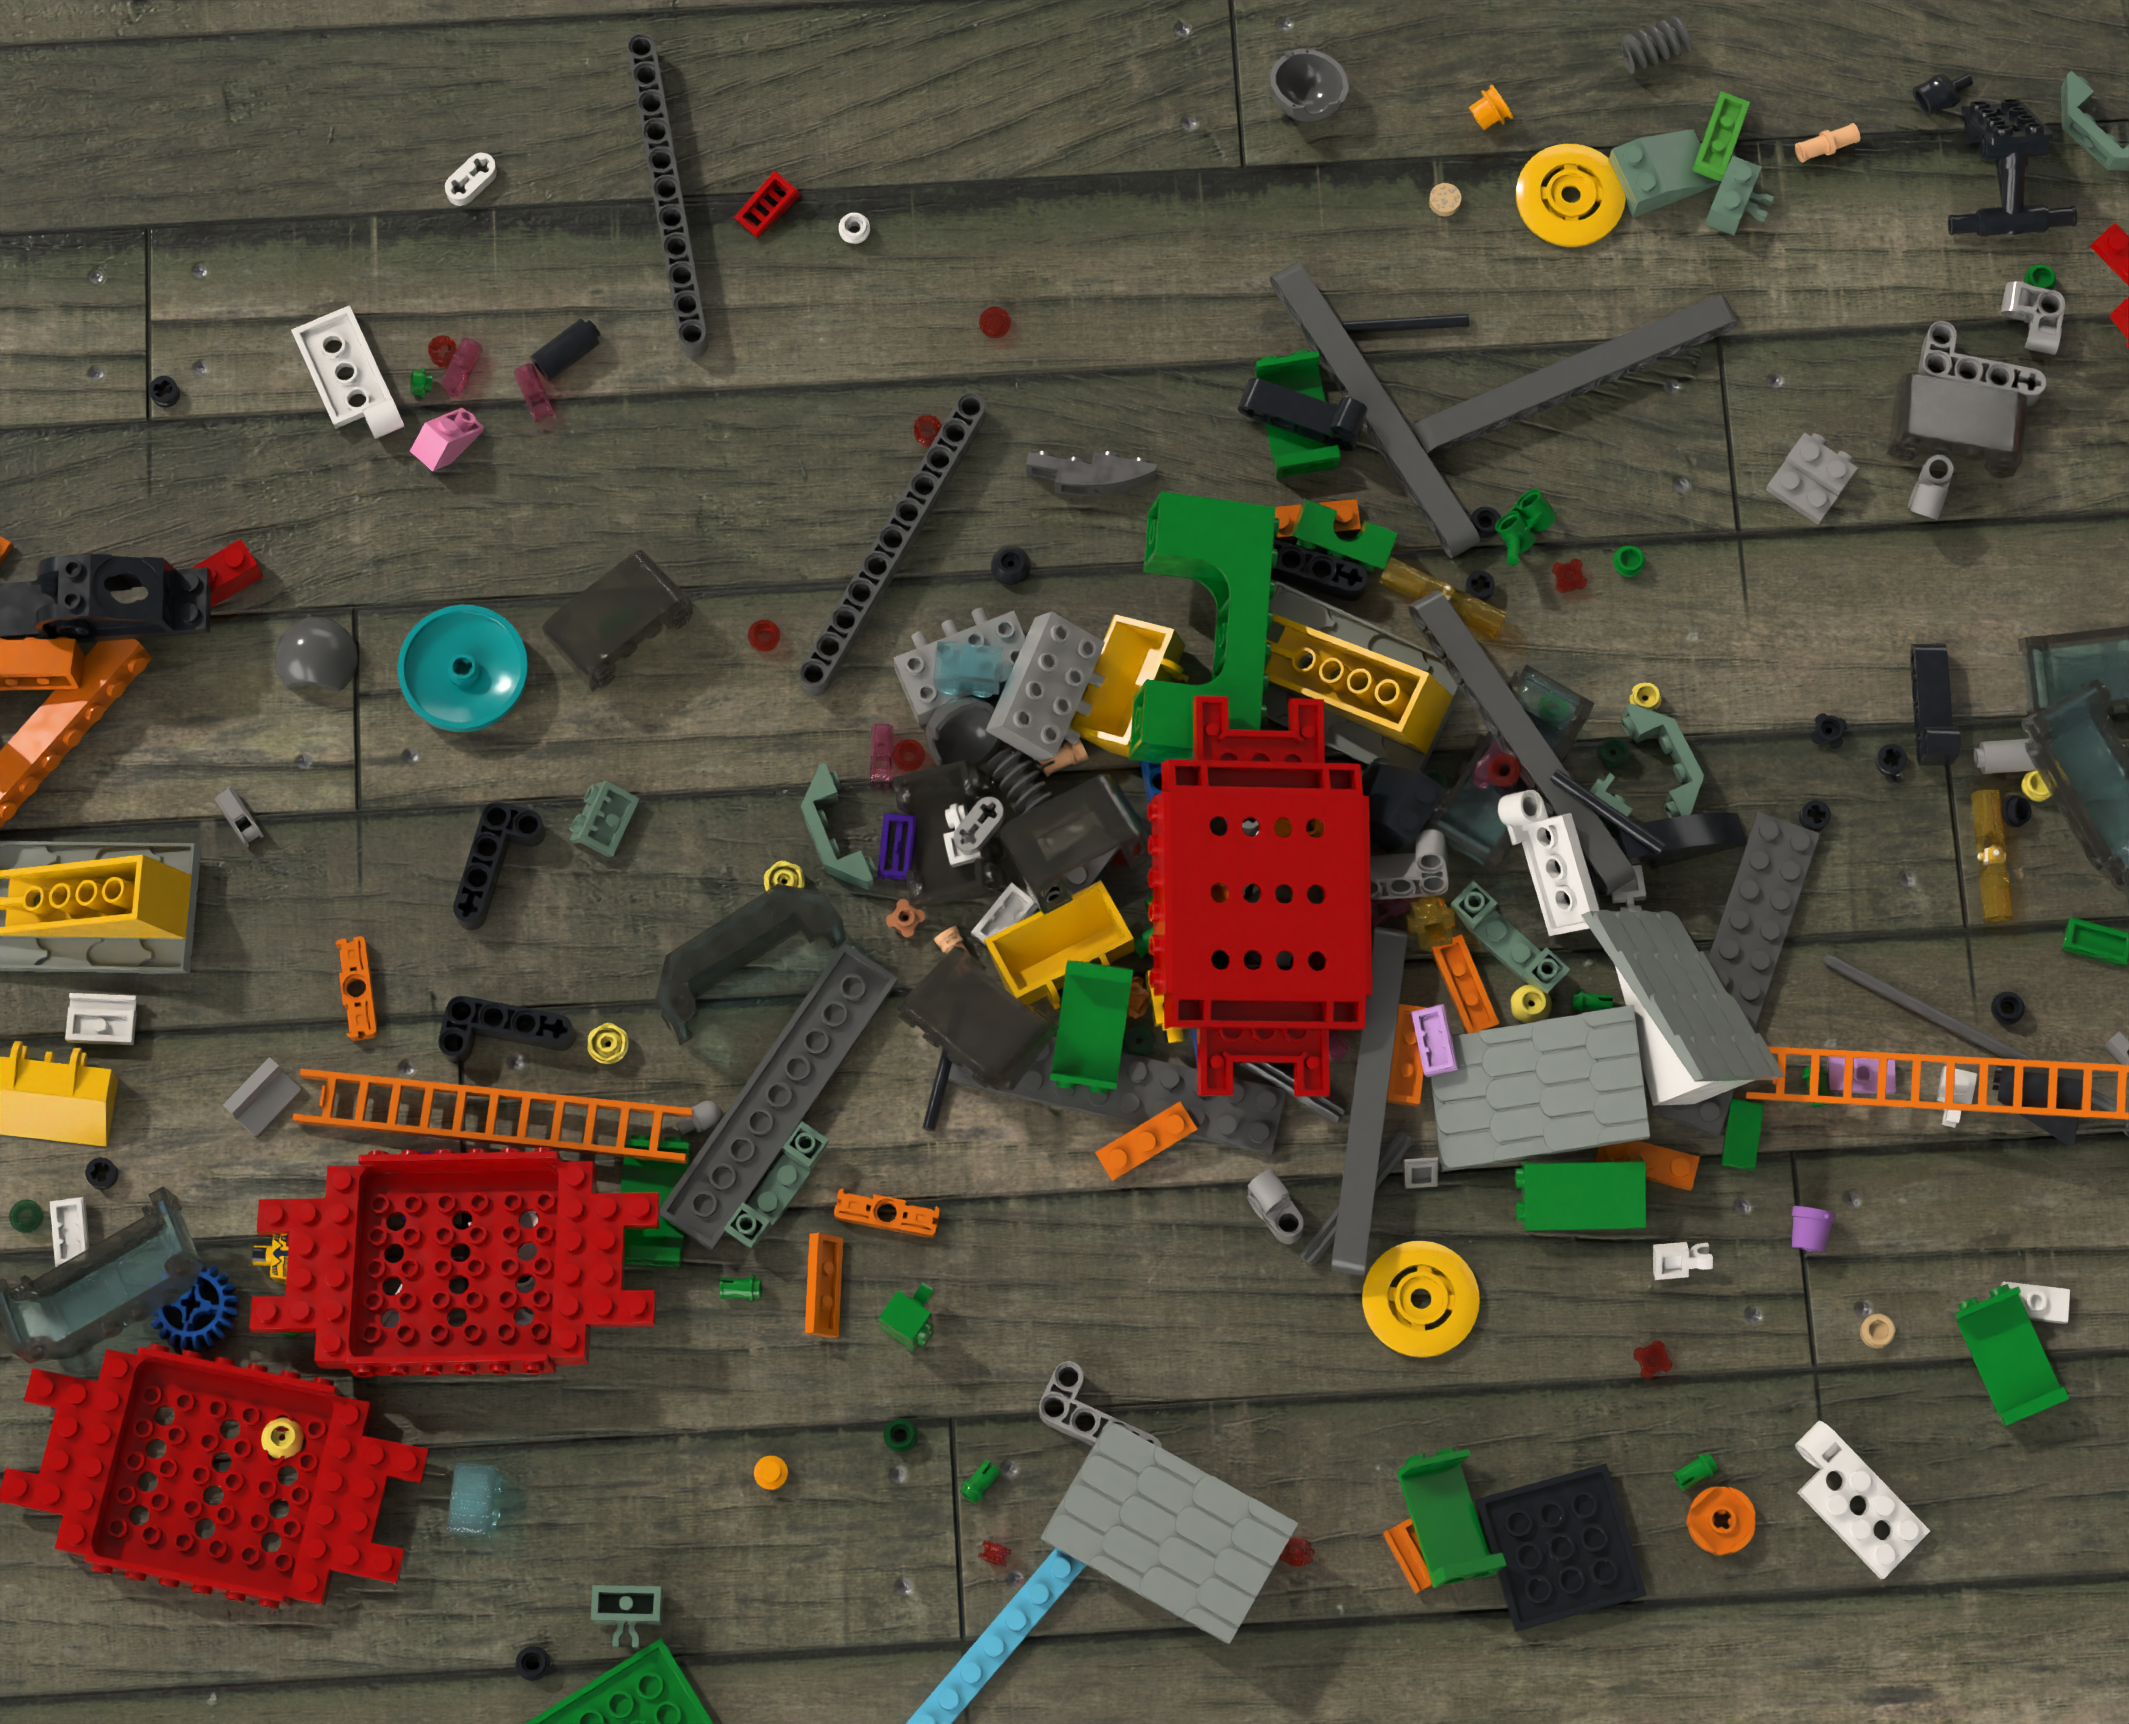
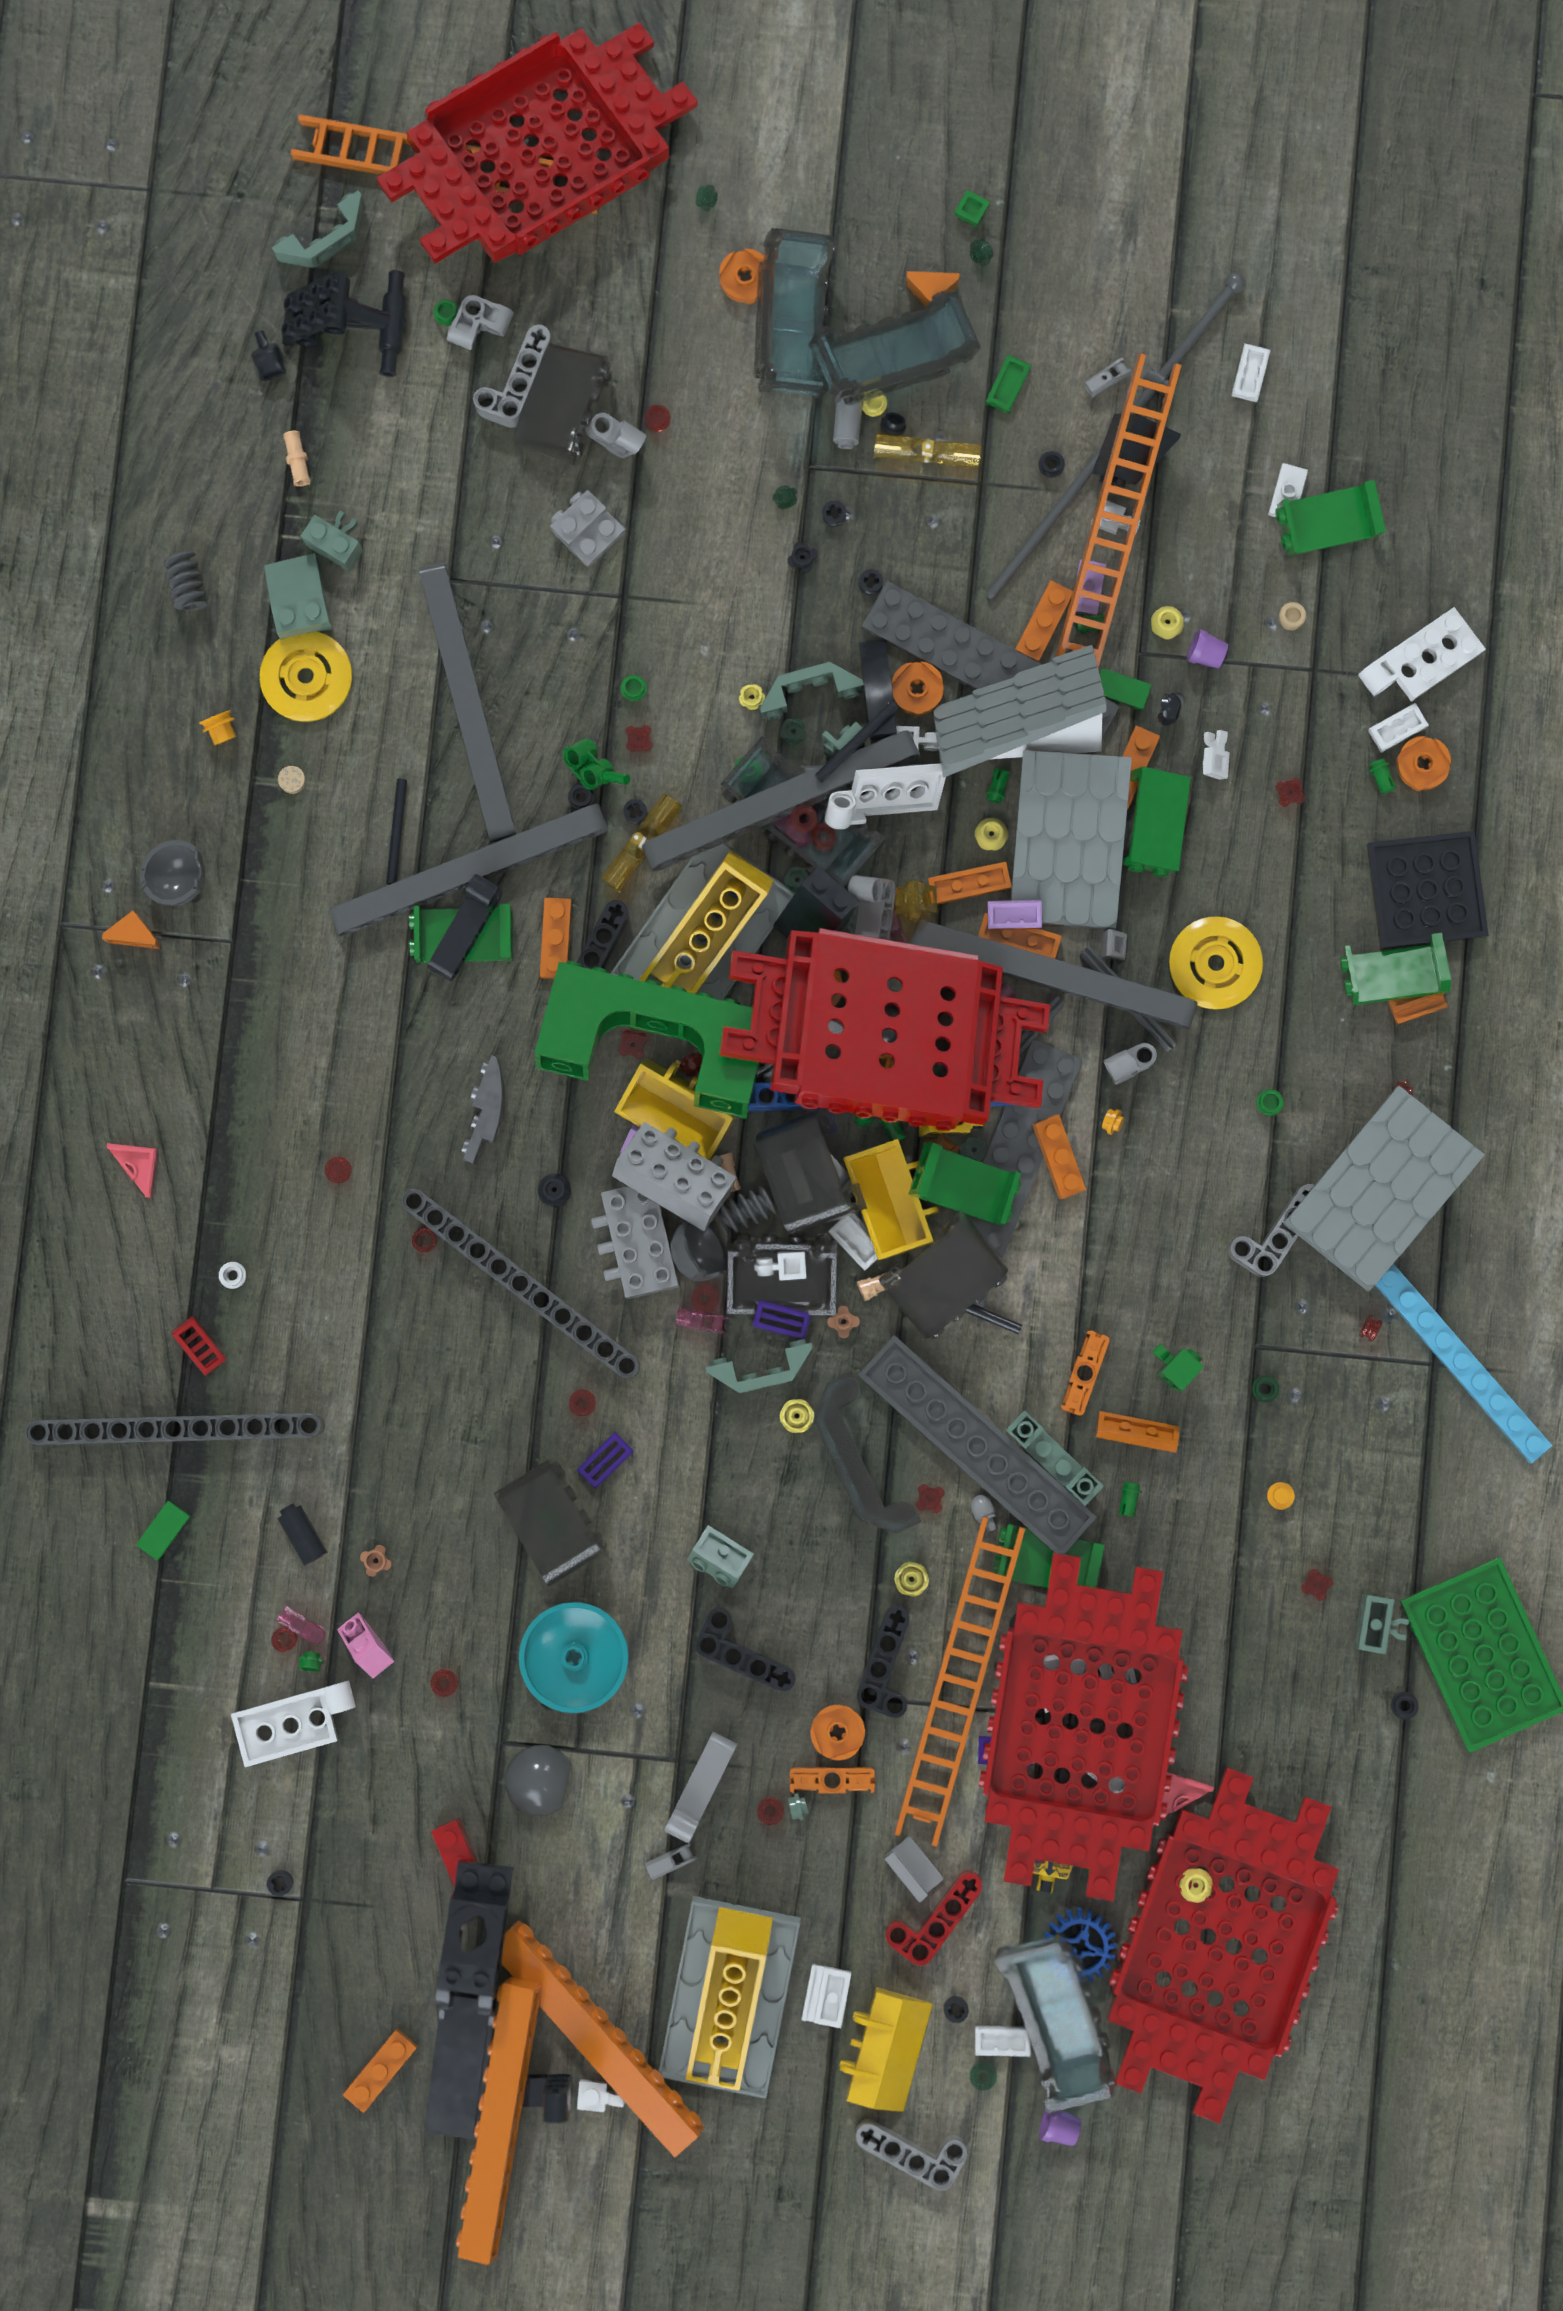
camera: 75 degrees left, 10 degrees up
white beam [445,153,497,206] -> none
clear light blue brick [447,1463,504,1538] -> none
clear pink bar [514,363,554,423] -> none
clear light blue brick [933,641,1003,697] -> none
light grey beam [954,797,1005,855] -> none
green pin [960,1459,1002,1504] -> none
green arch [1291,498,1398,572] -> none
sand green slope [1450,881,1571,994] -> none
bright green plate [1692,91,1750,182] -> none
black beam [1910,643,1961,766] -> none
none -> orange slope [102,911,161,949]
none -> coral tile [107,1143,158,1198]
none -> green tile [136,1501,191,1561]
none -> nougat plate [360,1545,392,1577]
none -> clear red plate [430,1669,458,1697]
none -> dark purple tile [577,1432,634,1489]
none -> clear red plate [618,1030,647,1059]
none -> clear red plate [644,405,671,431]
none -> light grey beam [664,1732,737,1844]
none -> clear red plate [757,1797,784,1825]
none -> clear green plate [772,485,797,509]
none -> sand green plate [788,1793,808,1821]
none -> orange plate [810,1704,865,1760]
none -> clear red bush [811,823,836,850]
none -> red beam [885,1870,982,1966]
none -> orange plate [892,662,944,717]
none -> clear red plate [915,1484,944,1513]
none -> orange plate [1015,580,1073,663]
none -> light orange plate [1102,1109,1124,1135]
none -> light yellow plate [1151,606,1184,640]
none -> black plate [1158,693,1182,726]
none -> coral tile [1162,1772,1214,1815]
none -> green plate [1256,1089,1284,1116]
none -> clear red plate [1301,1569,1333,1601]
none -> white plate [1368,703,1429,753]

